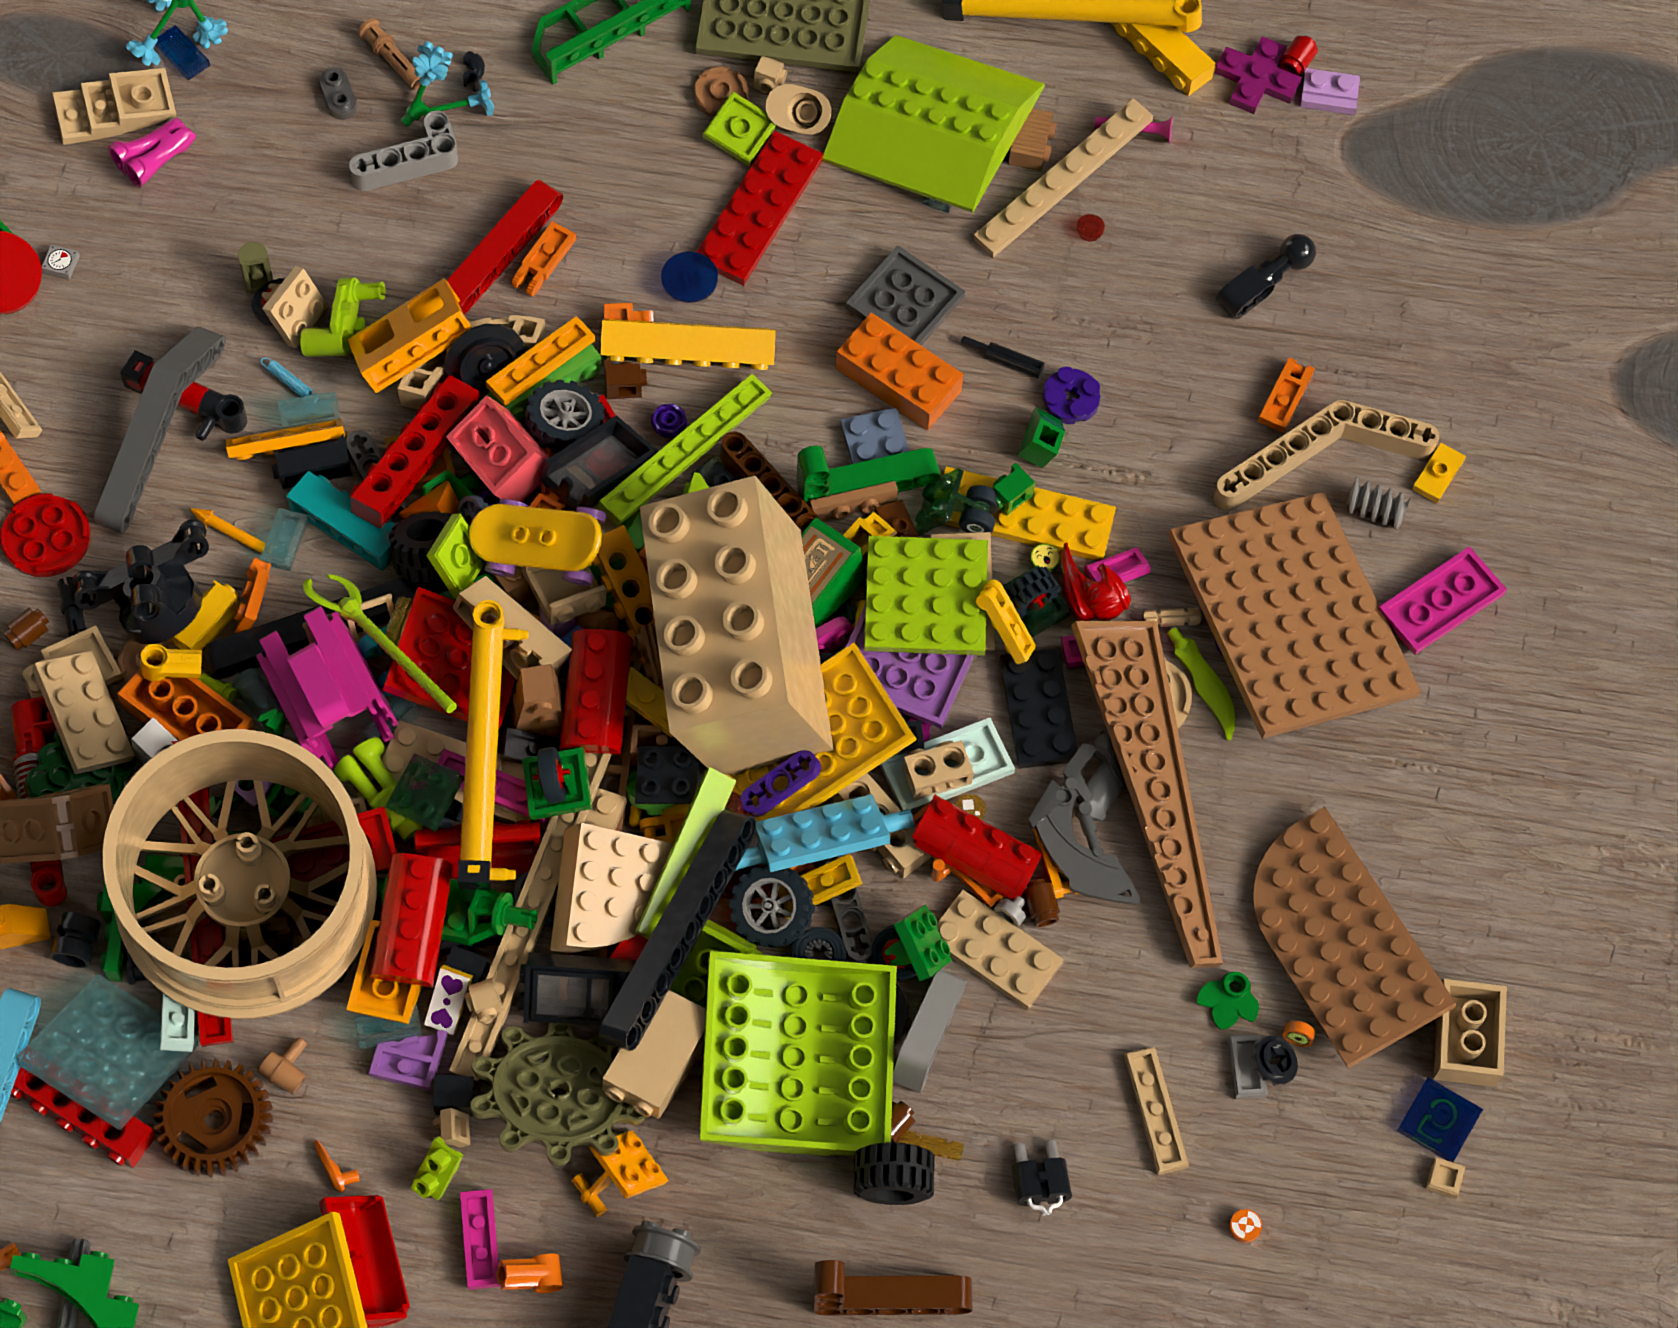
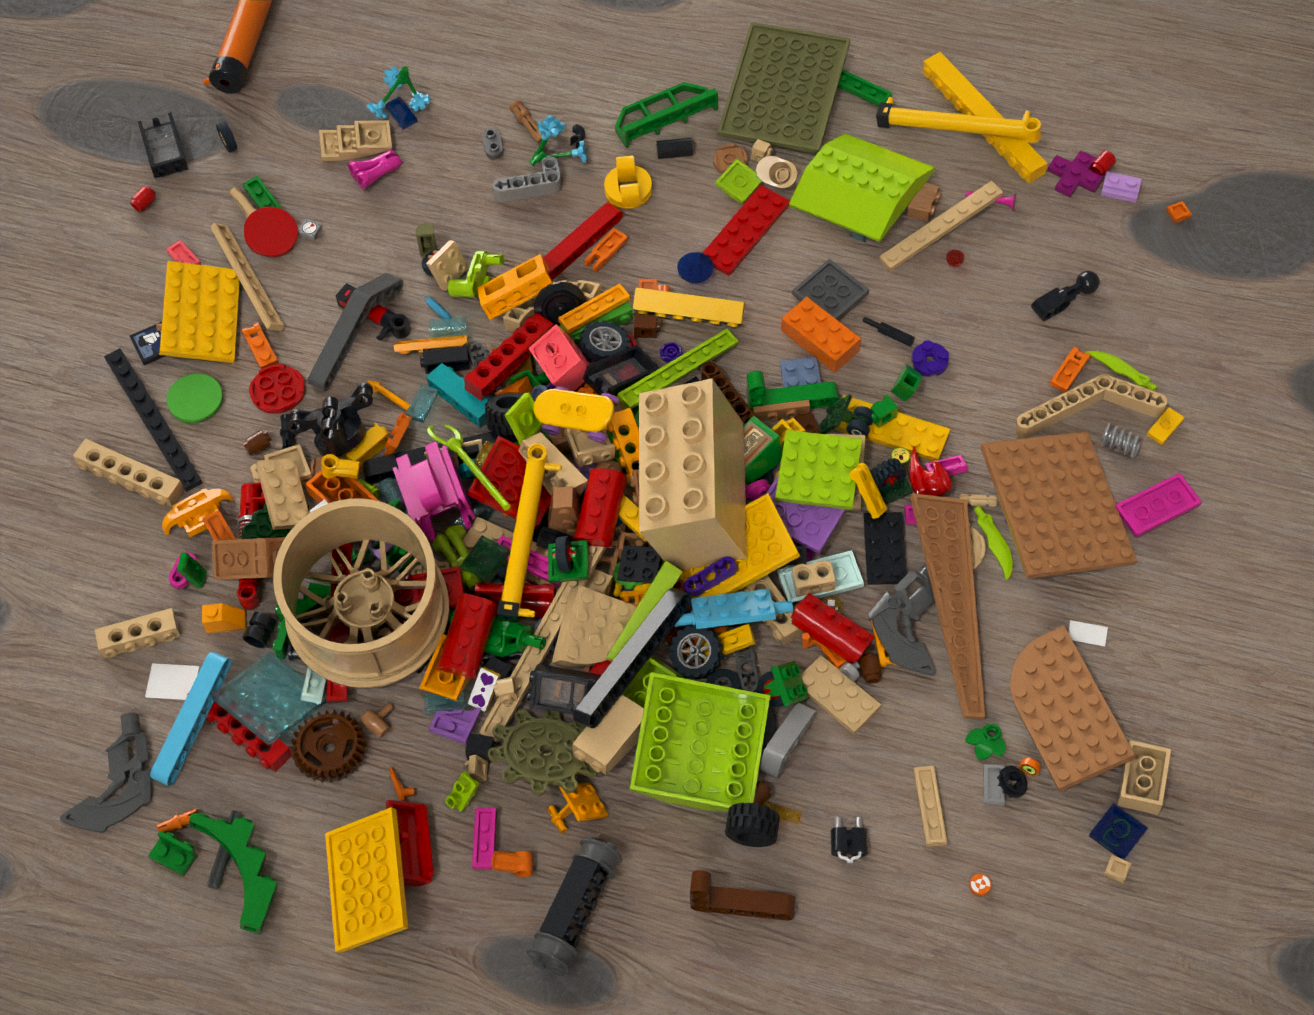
camera: 15 degrees right, 5 degrees down
none -> yellow piece [604,155,652,209]
none -> black brick [656,137,693,159]
none -> white sticker [1068,620,1108,646]
none -> lime sword [1086,351,1157,391]
none -> orange tile [1166,201,1192,223]

